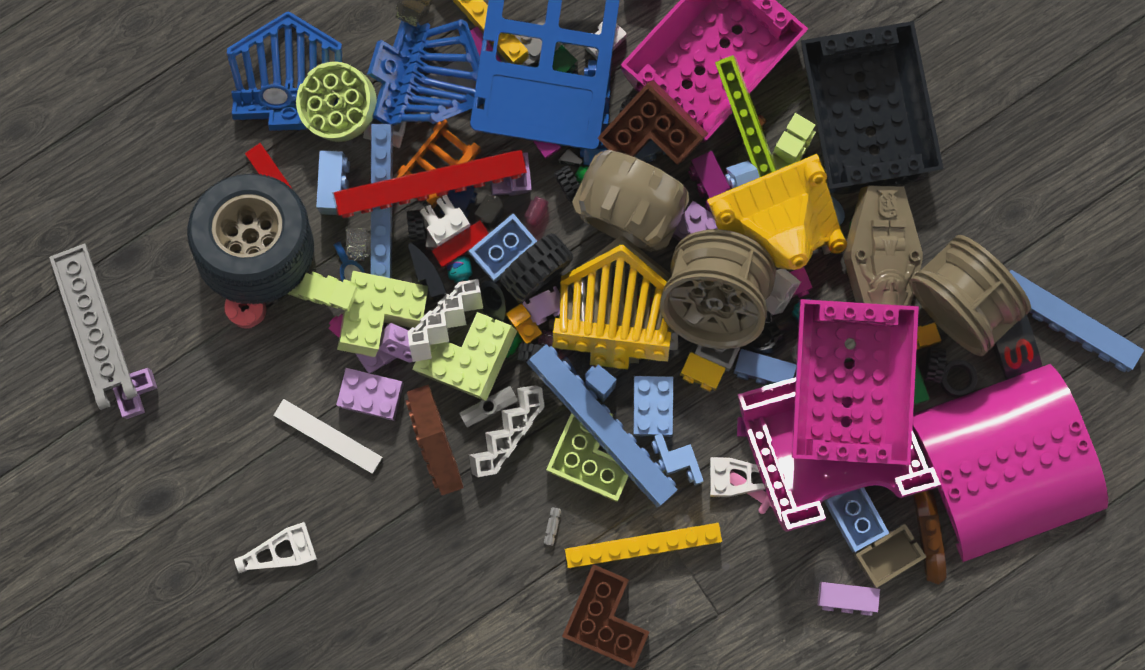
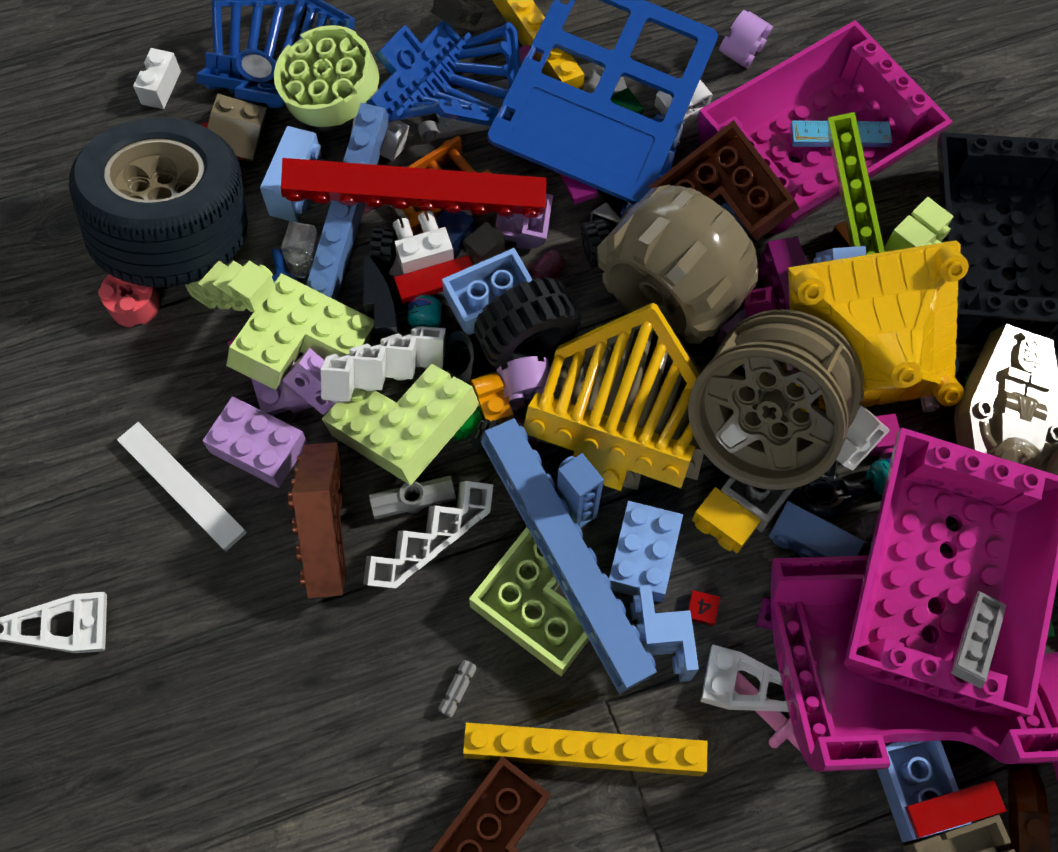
camera: 10 degrees right, 15 degrees down
none -> white brick [133,48,181,109]
none -> dark tan slope [207,94,267,163]
none -> red tile [688,590,720,626]
none -> dark pink slope [744,286,777,318]
none -> medium azure tile [790,121,892,148]
none -> red tile [904,780,1006,839]
none -> light grey tile [951,591,1007,689]

